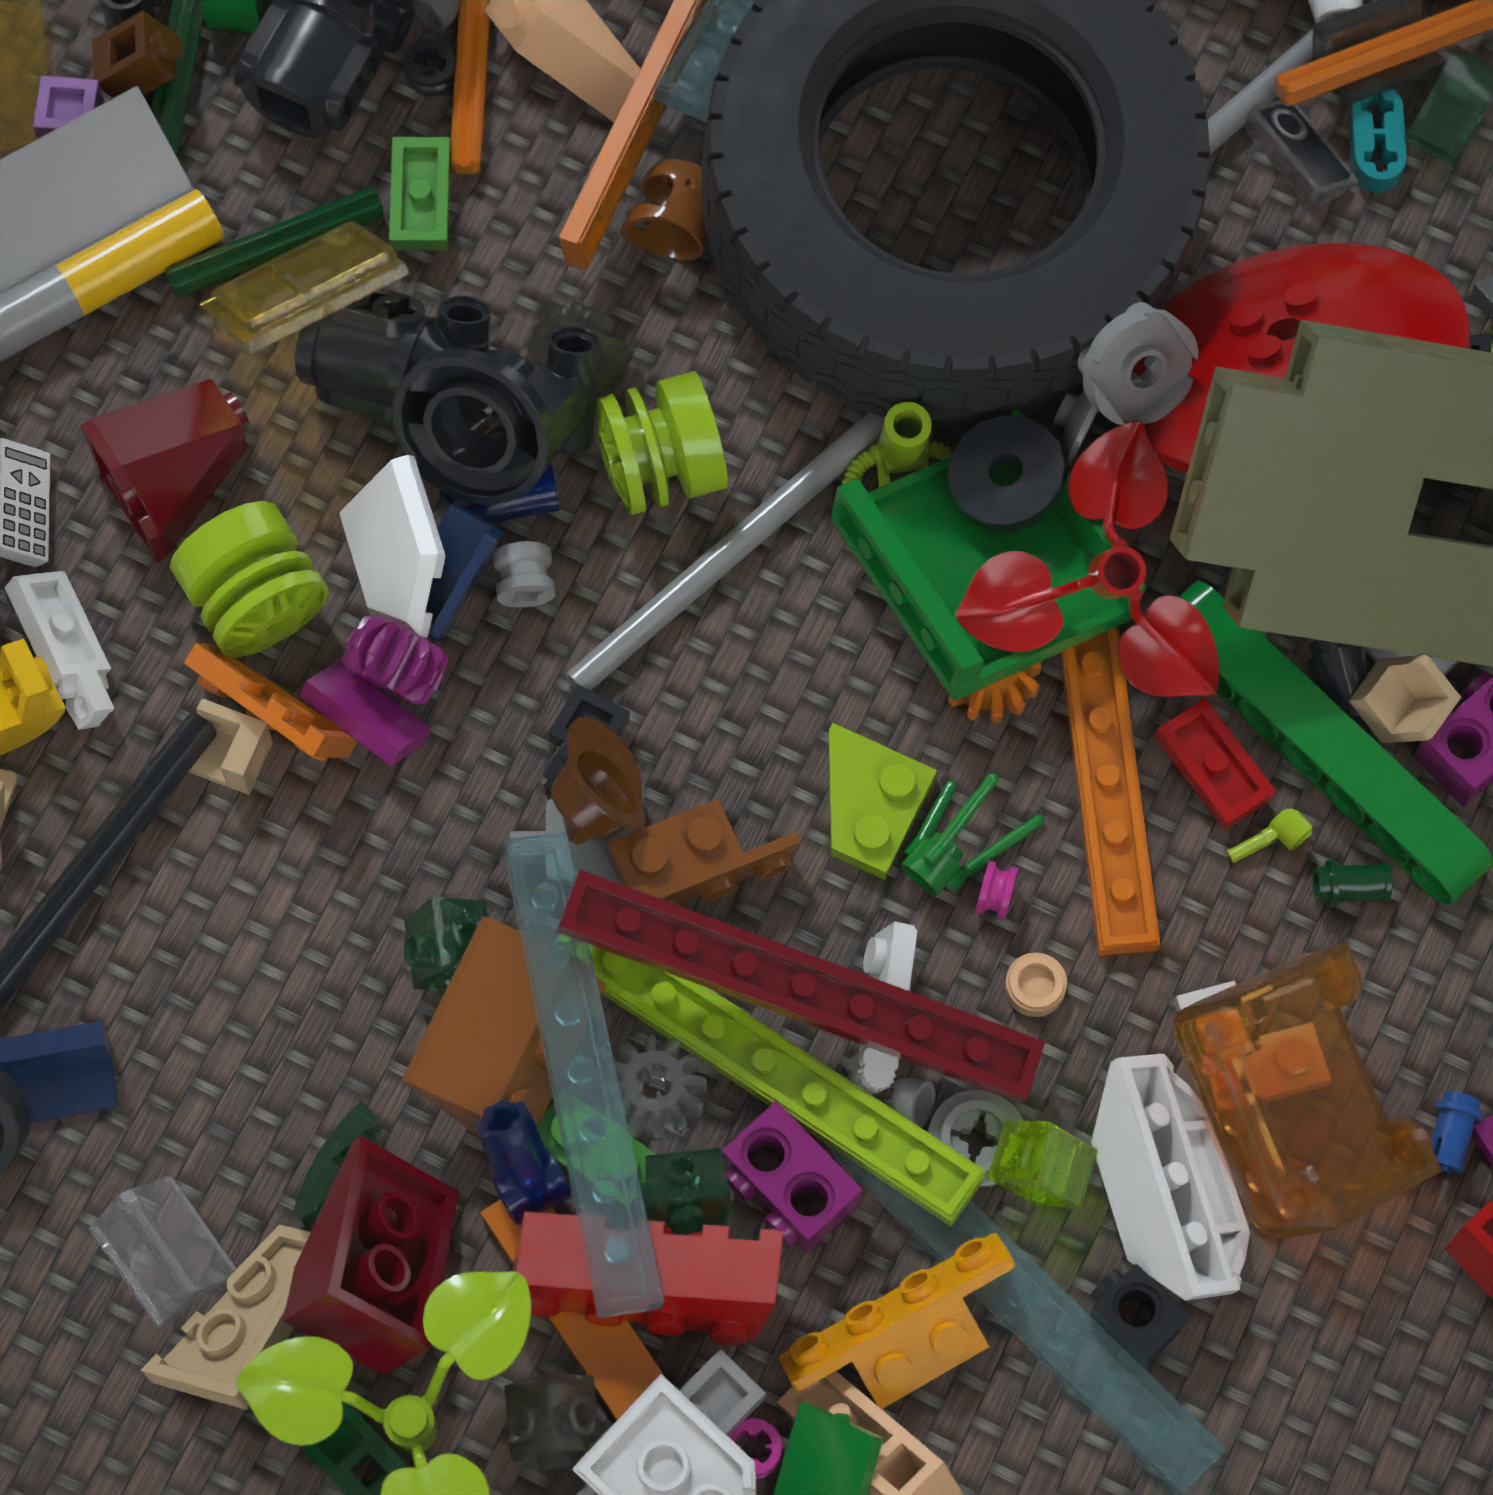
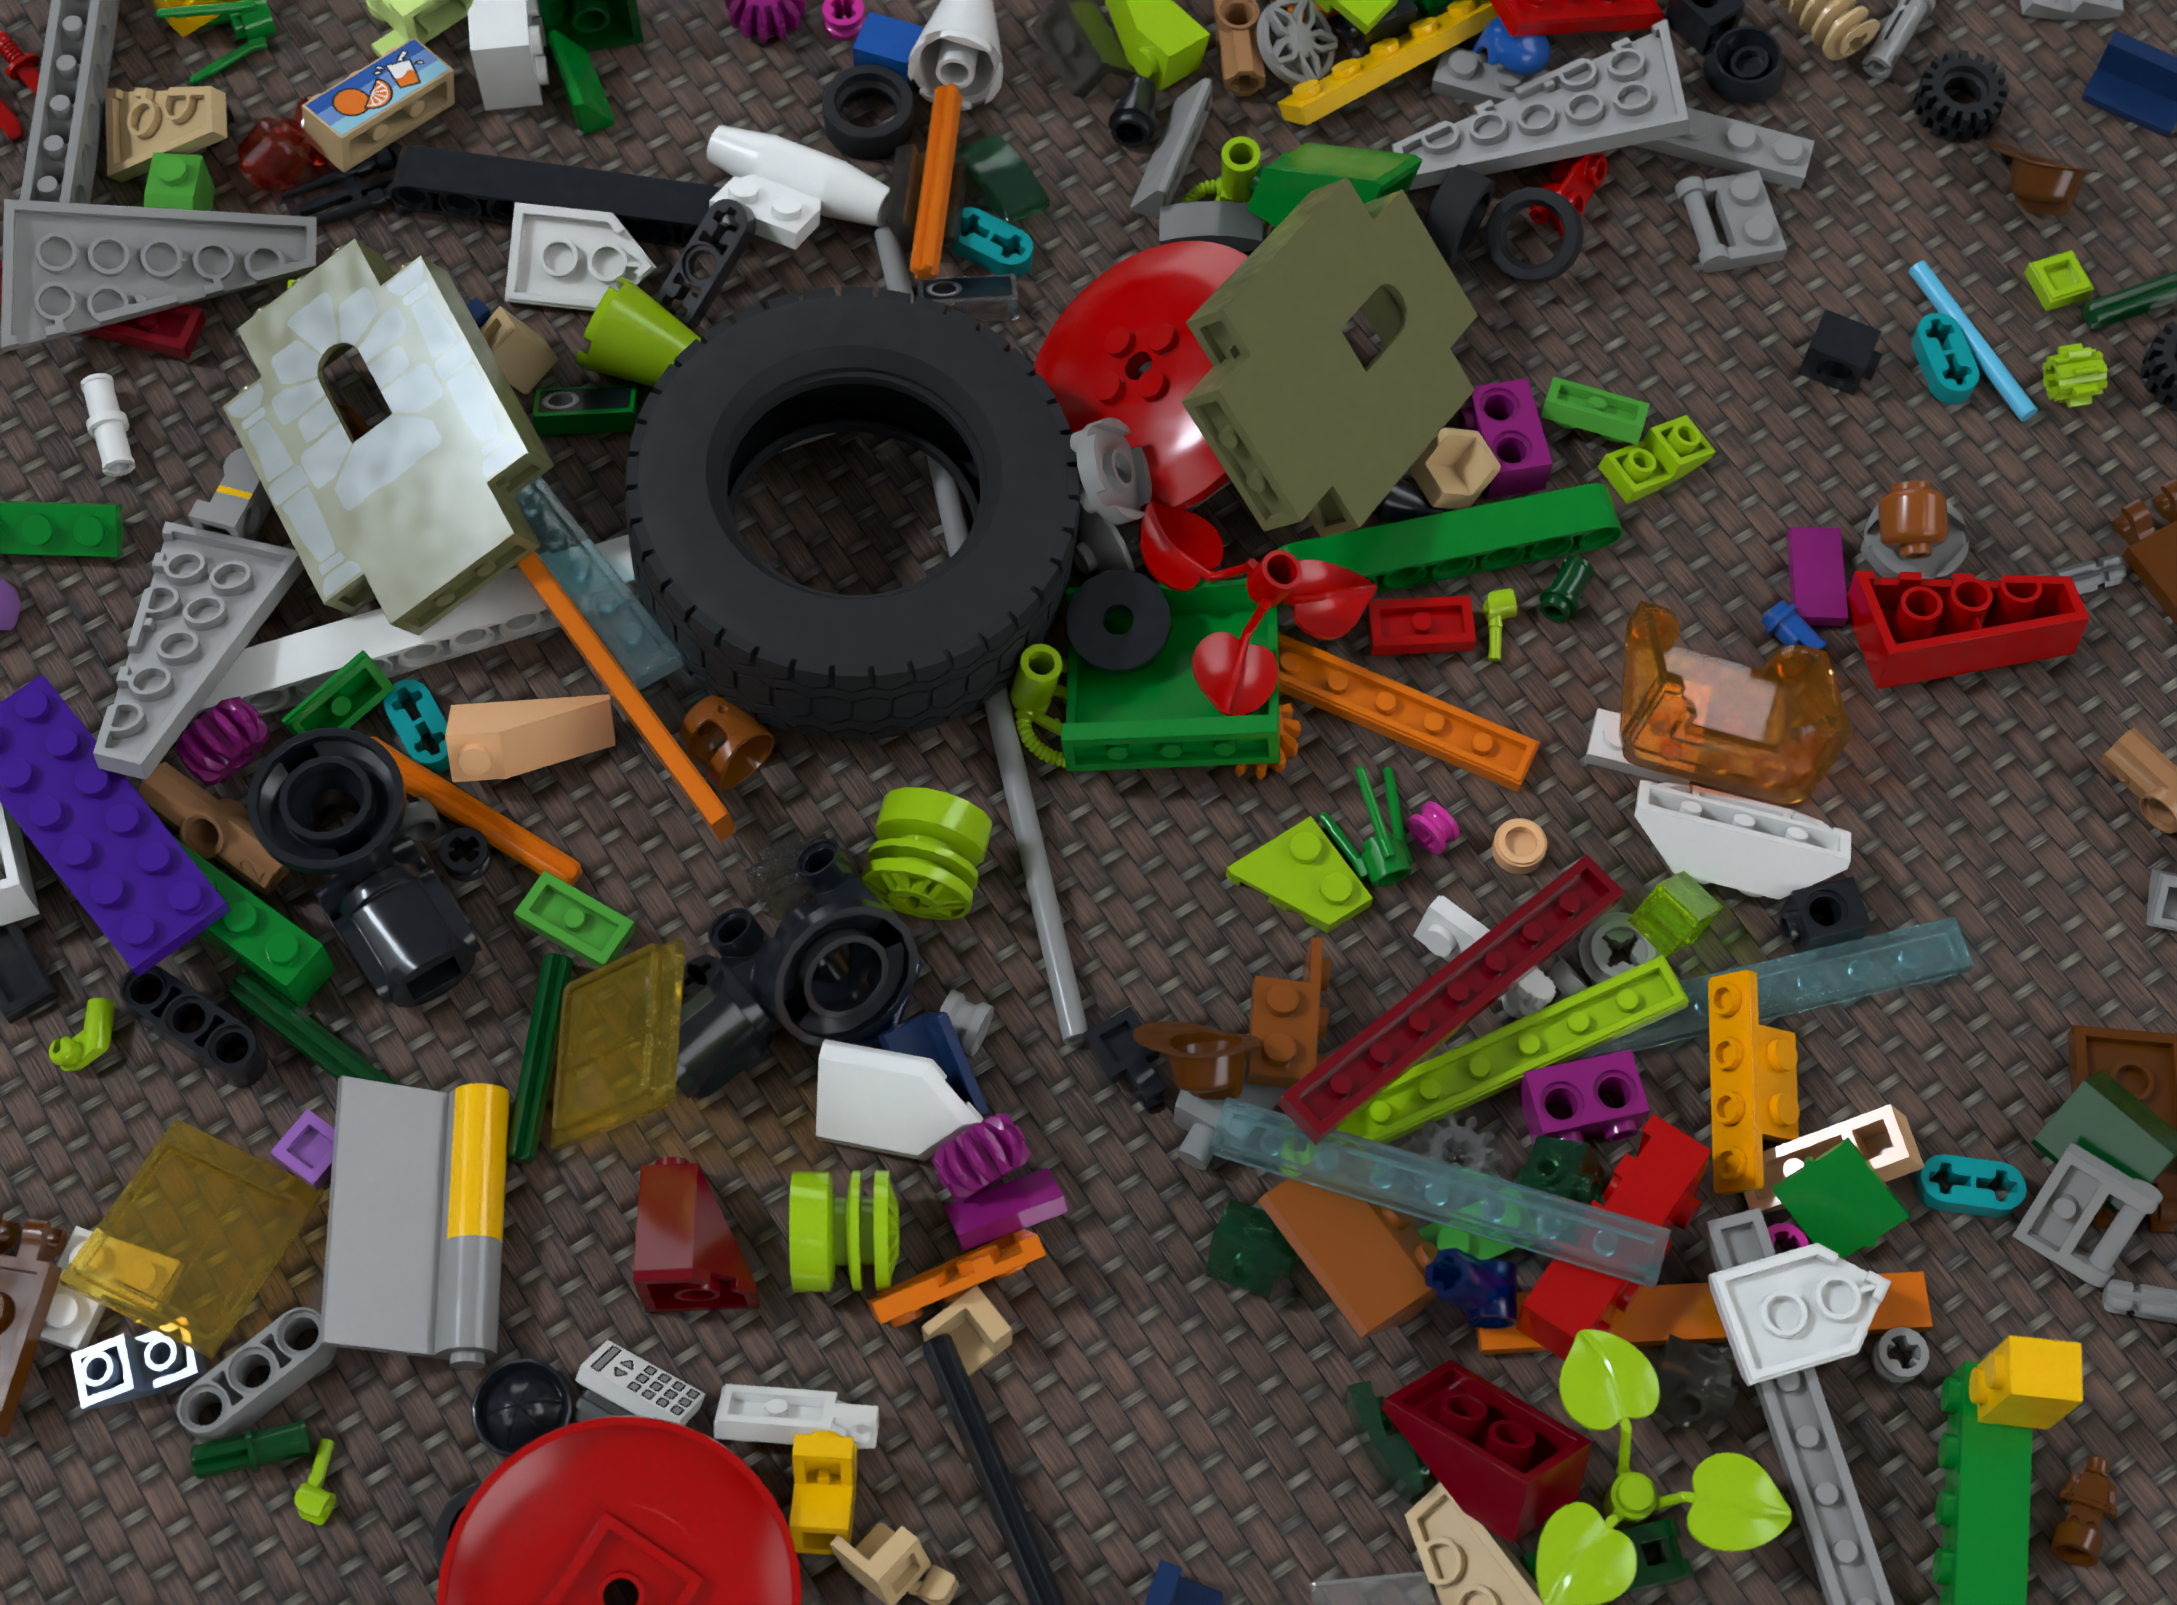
camera: 60 degrees left, 5 degrees down
reddish brown brick [92,11,183,98] -> none

